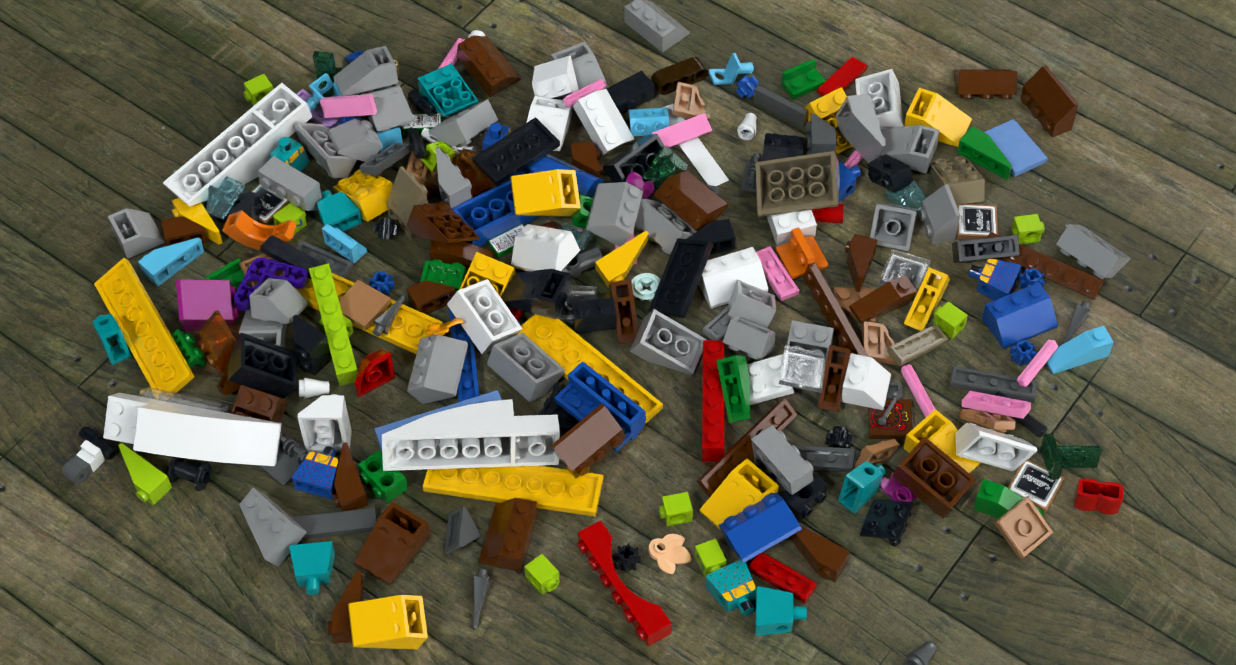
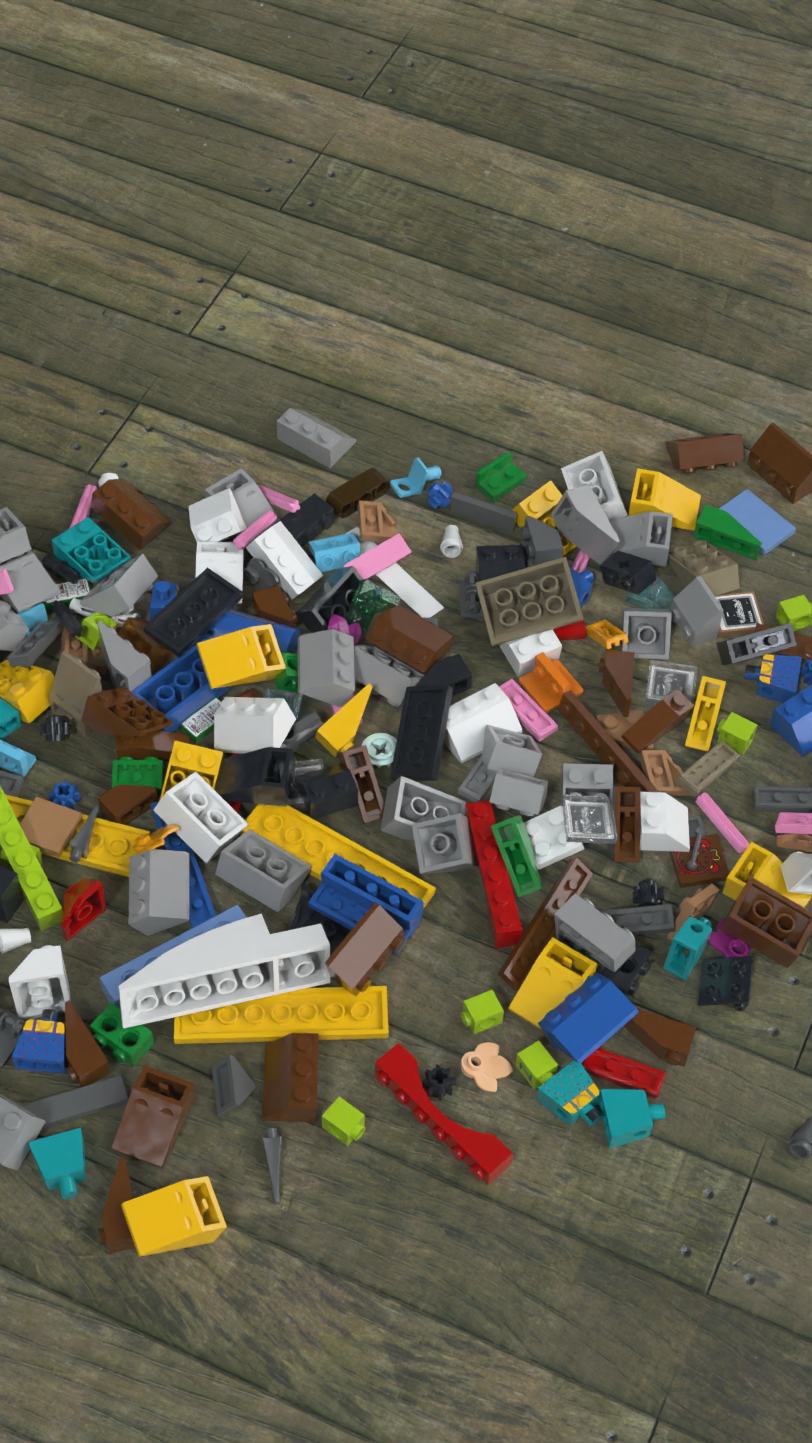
camera: 15 degrees left, 0 degrees up
red tile [817,56,867,97] -> none
none -> dark grey plate [243,558,279,590]
none -> bright pink axle [258,485,300,513]
none -> light grey slope [412,813,477,874]
none -> light orange tile [585,619,628,649]

